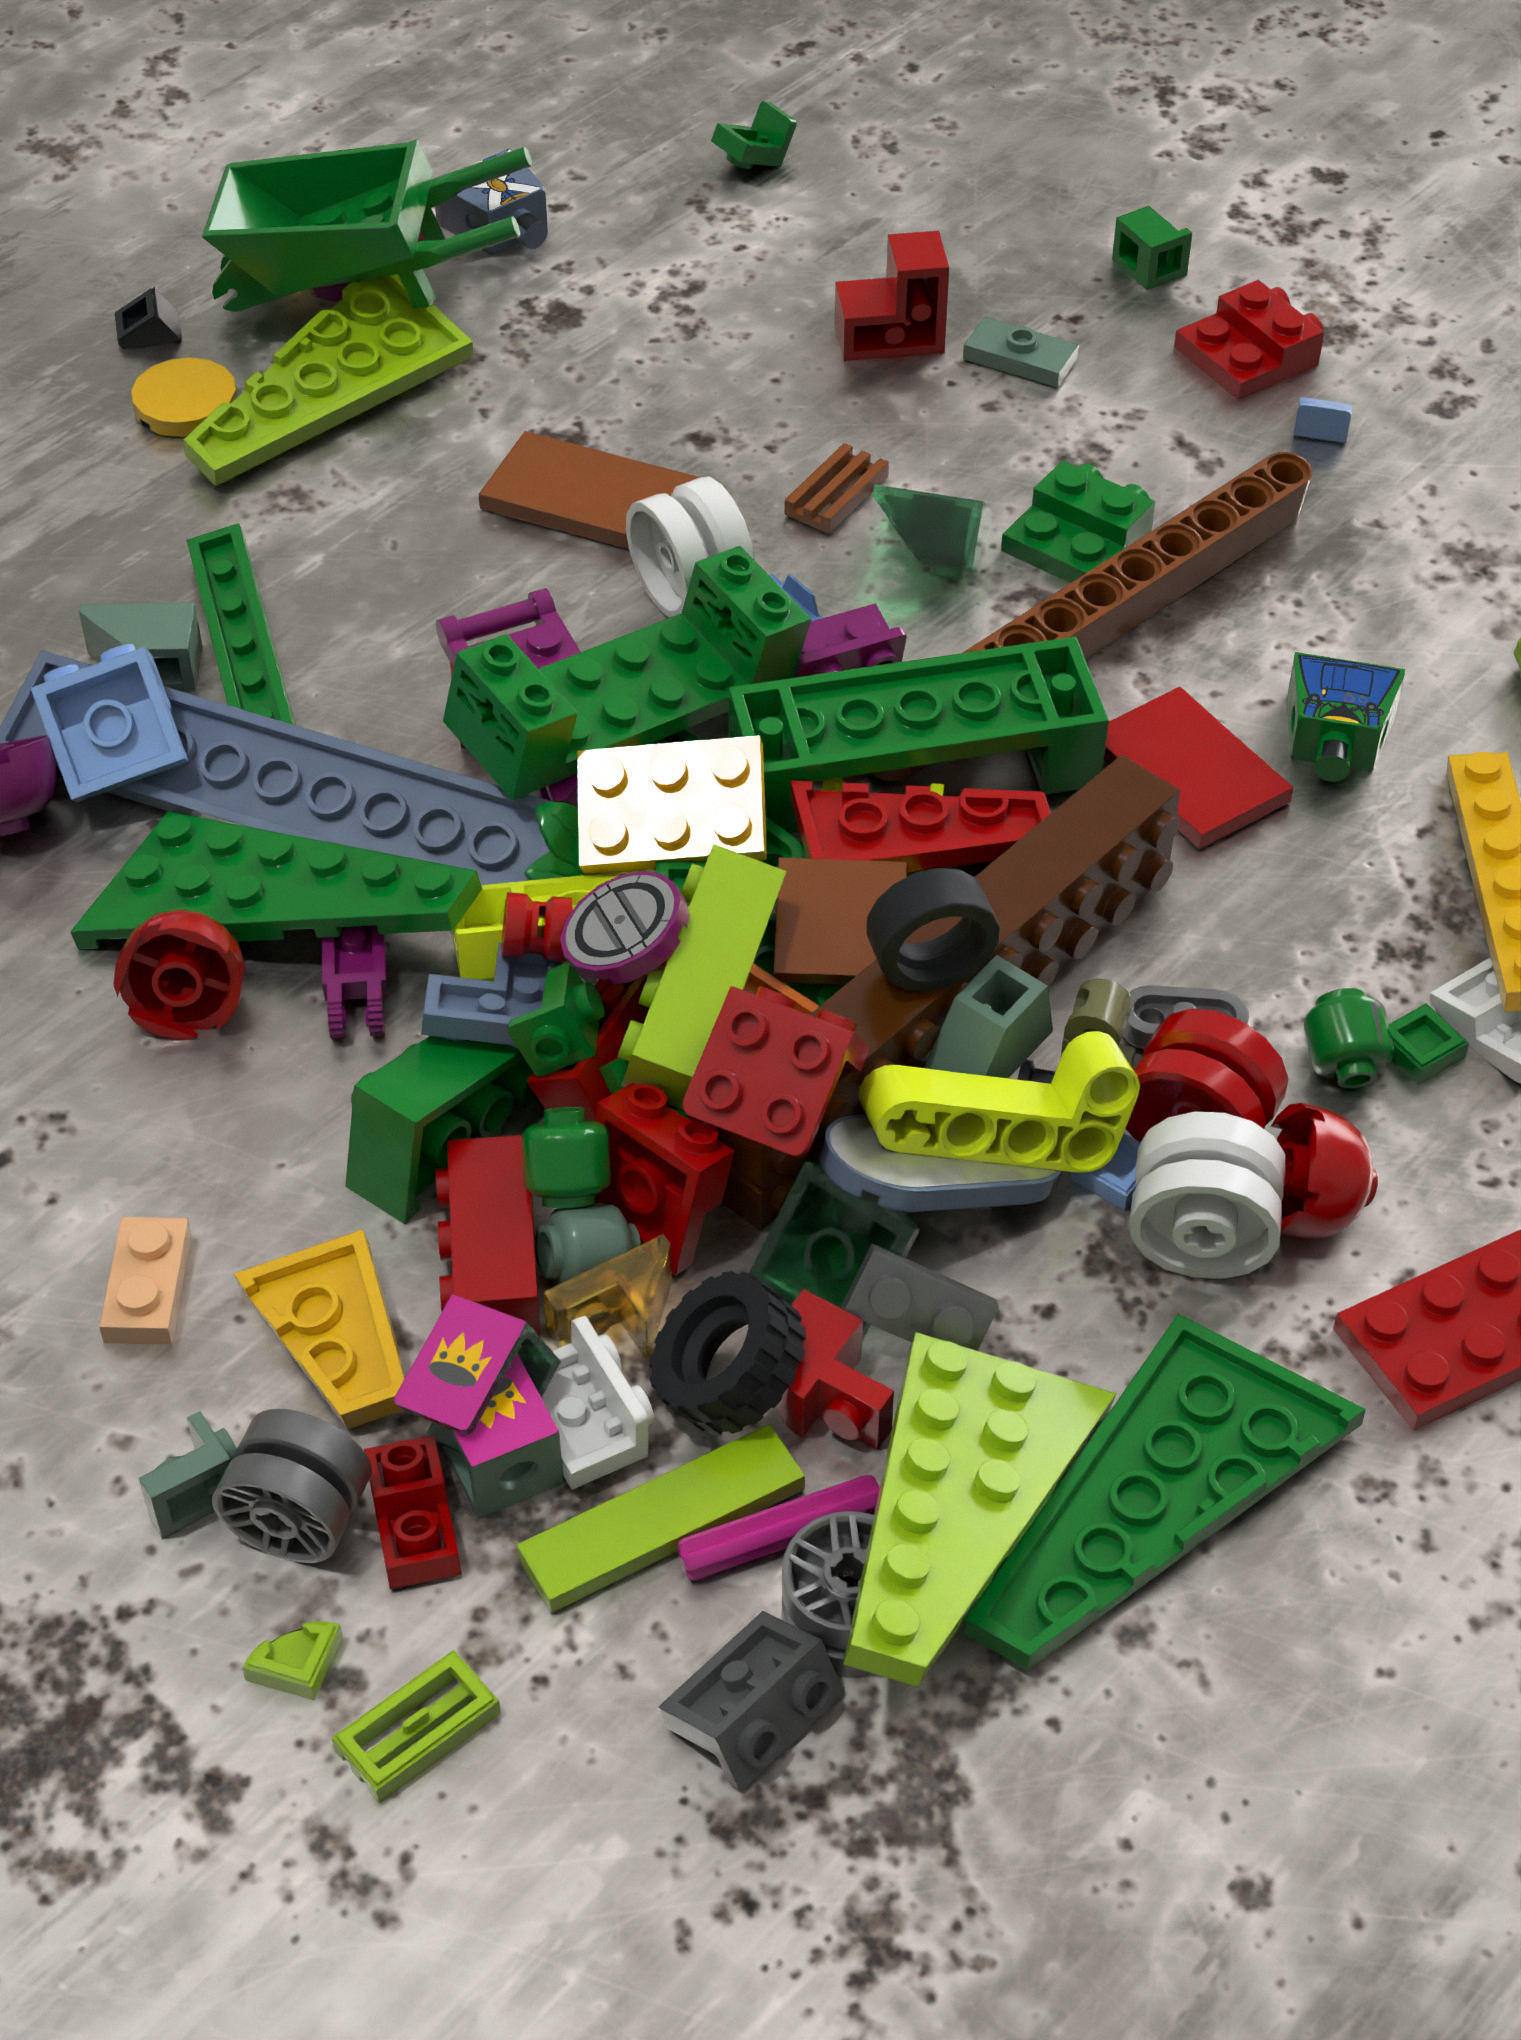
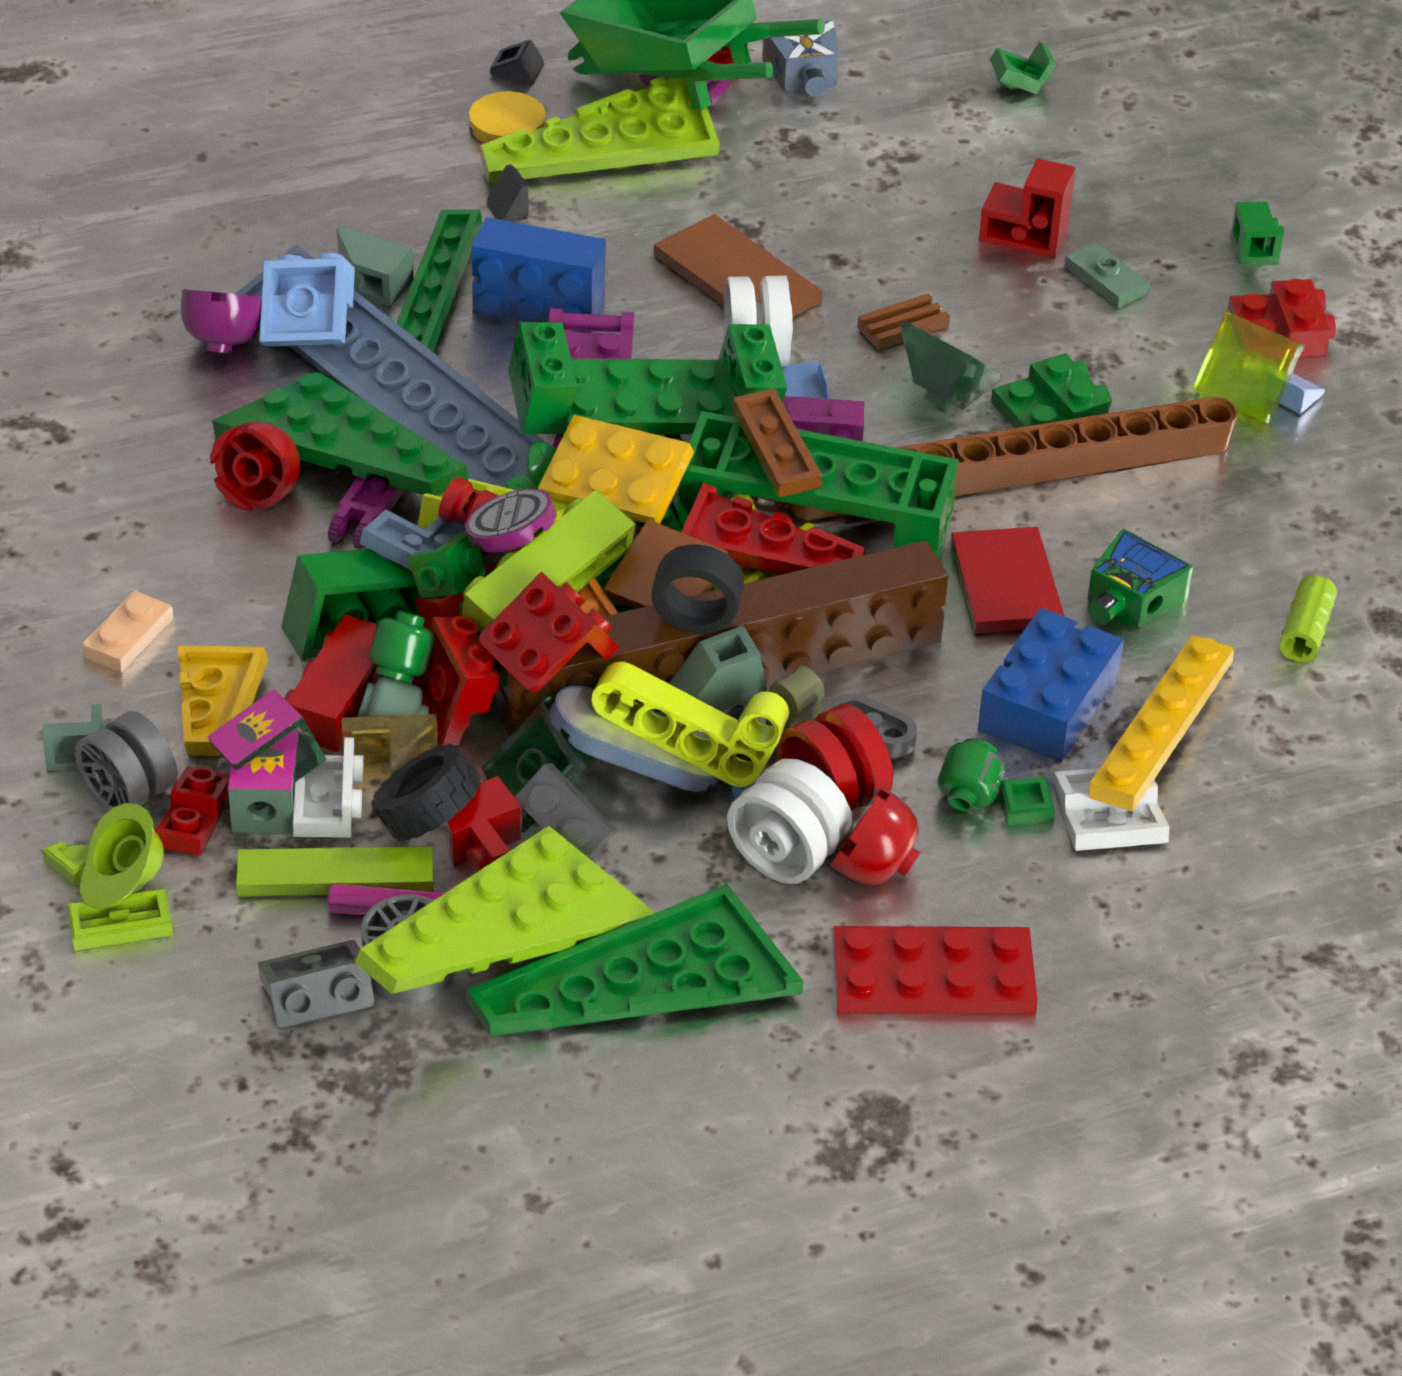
camera: 25 degrees right, 5 degrees down
none -> lime piece [80,803,164,909]
none -> blue piece [472,217,606,333]
none -> black slope [487,164,529,222]
none -> dark orange plate [733,388,821,497]
none -> blue piece [978,608,1124,763]
none -> clear neon green tile [1192,311,1304,423]

